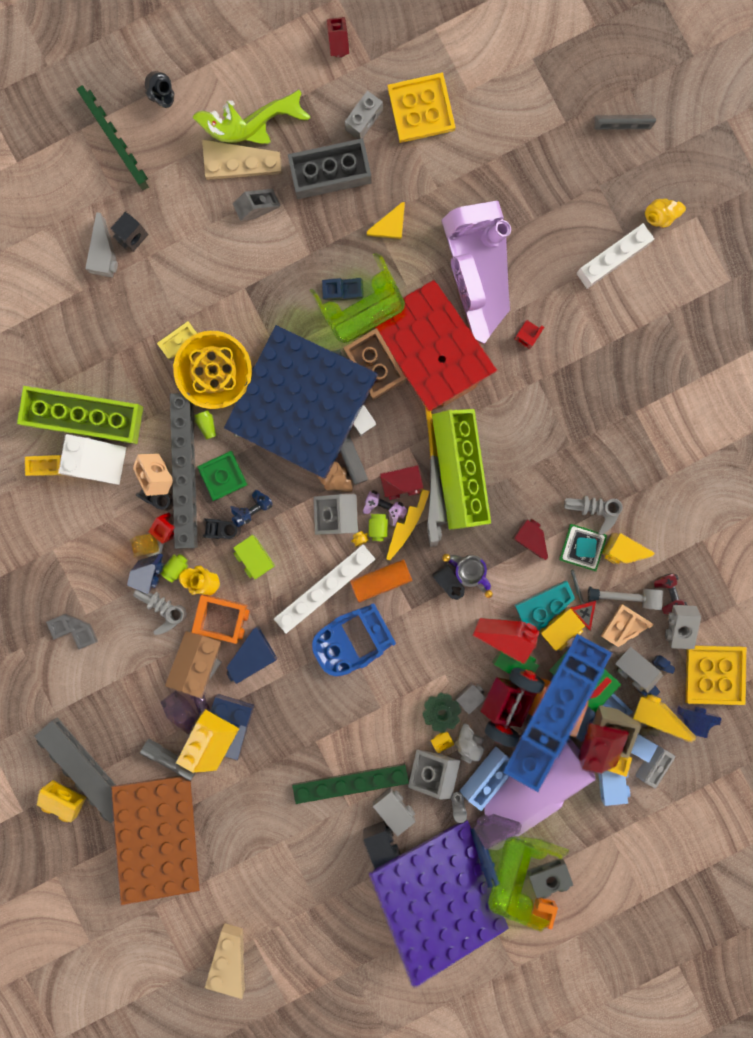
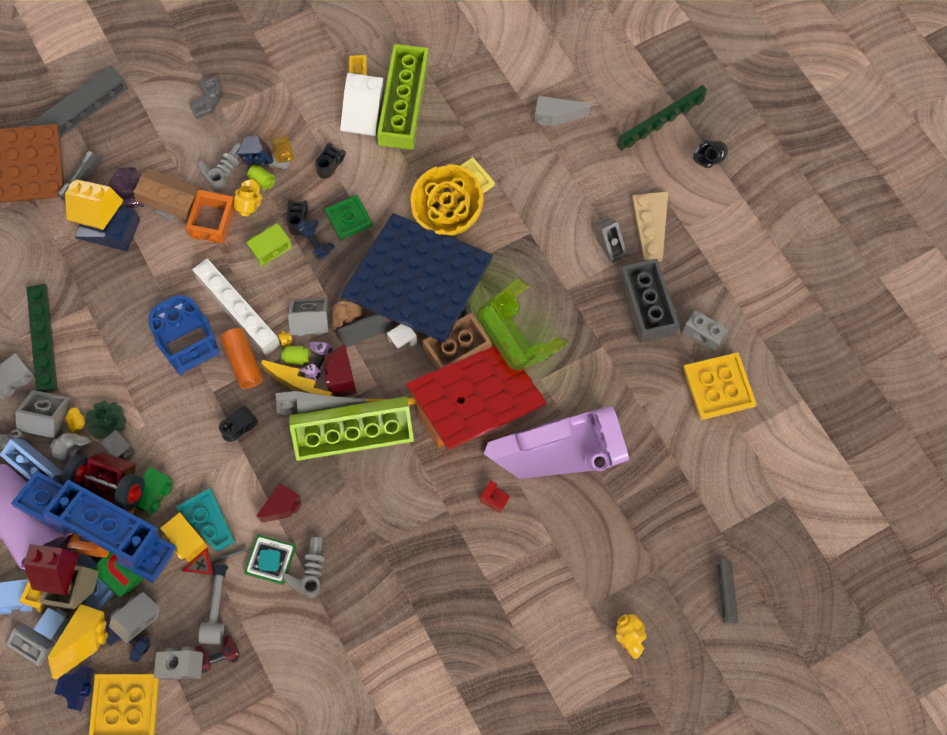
camera: 85 degrees right, 20 degrees down
yellow slope [37,780,87,822] -> none
black brick [110,211,149,251] -> none
light nougat brick [133,454,173,496] -> none
red panel [148,512,175,544] -> none
dark grey brick [170,393,198,548] -> none
lime piece [193,90,310,144] -> none
lime cone [194,410,217,440] -> none
dark blue slope [226,626,278,684] -> none
dark blue slope [322,278,364,300] -> none
dark red slope [326,17,350,58] -> none
yellow tile [367,202,405,239] -> none
flat silver piece [442,554,493,598] -> none
red slope [473,618,539,664] -> none
white brick [576,224,654,289] -> none
light nougat wing [601,604,654,647] -> none
yellow slope [602,533,655,565] -> none

